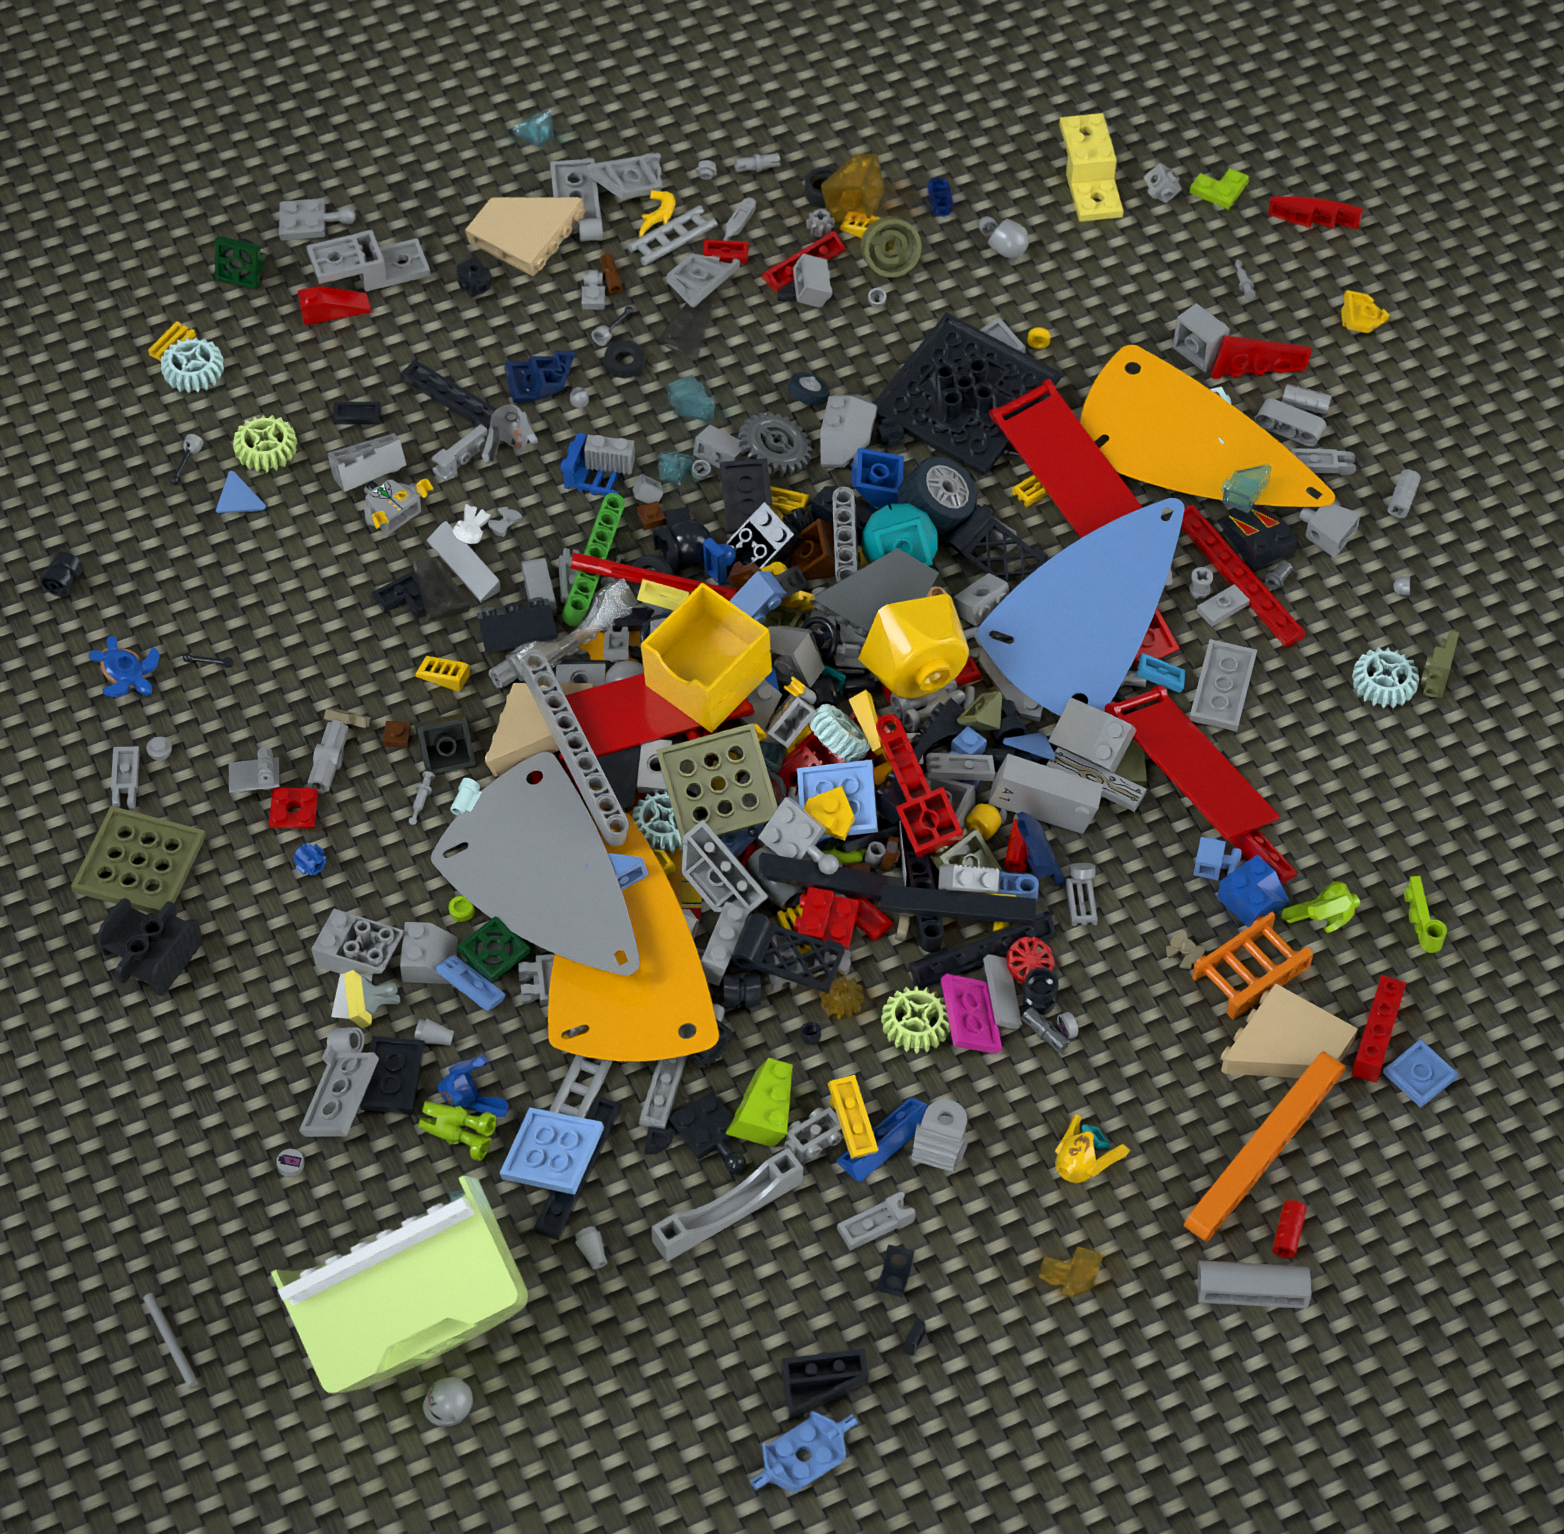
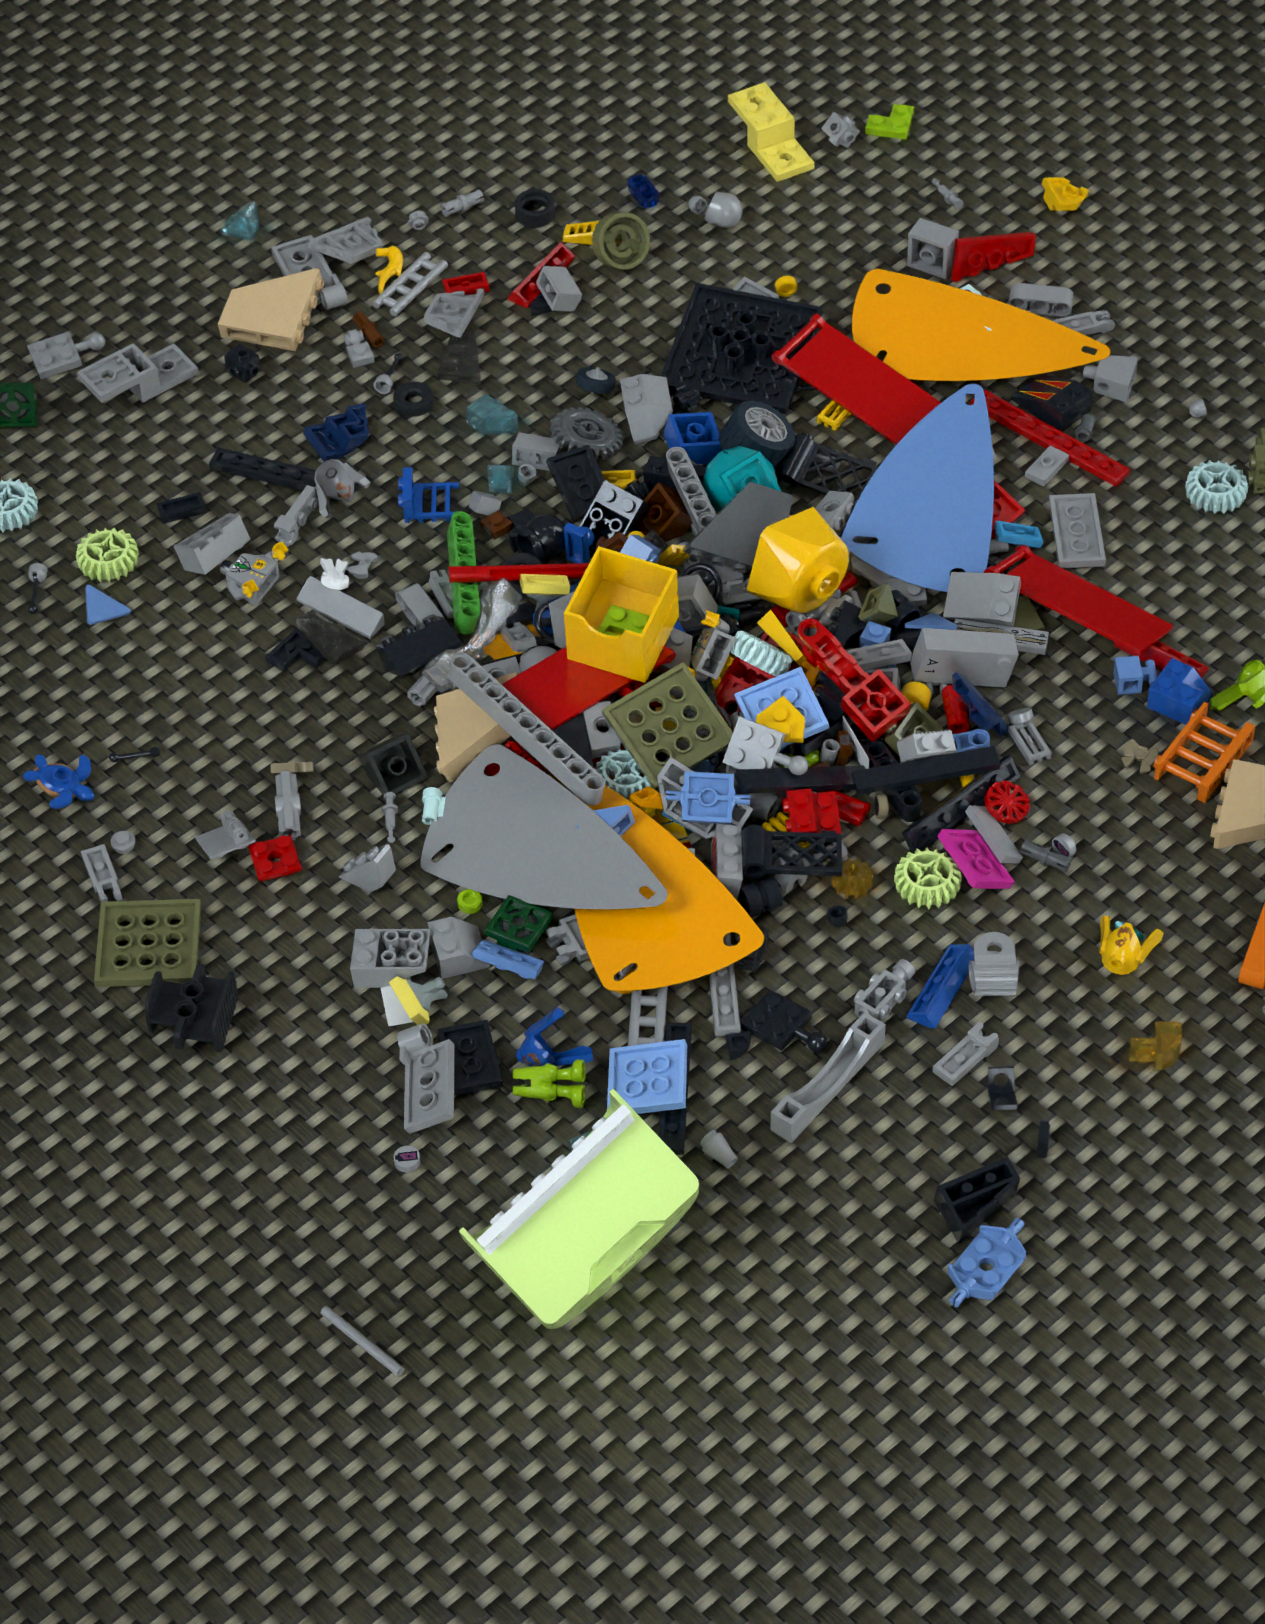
camera: 15 degrees left, 5 degrees down
blue gear [293,843,327,876] -> none
red slope [297,286,371,325] -> none
reddish brown plate [383,721,411,748] -> none
light grey cone [414,1018,454,1046] -> none
yellow slope [416,656,470,692] -> none
light grey helmet [423,1377,473,1427] -> none
light grey hinge [570,387,589,408] -> none
light grey brick [585,435,635,474] -> none
light grey piece [723,198,756,241] -> none
lime wedge [725,1058,793,1148] -> none
light grey gear [806,209,834,237] -> none
clear yellow slope [821,154,885,222] -> none
yellow piece [828,1075,878,1159] -> none
light grey hinge [868,288,886,308] -> none
black wheel [1022,968,1059,1015] -> none
light grey bush [1190,567,1213,598] -> none
clear light blue slope [1221,464,1271,513] -> none
red slope [1268,196,1363,230] -> none
light grey axle [1282,384,1332,415] -> none
light grey axle [1387,469,1421,518] -> none
none -> light grey slope [339,843,396,892]
none -> lime plate [597,605,650,636]
none -> light orange slope [629,786,664,809]
none -> medium blue plate [666,771,750,824]

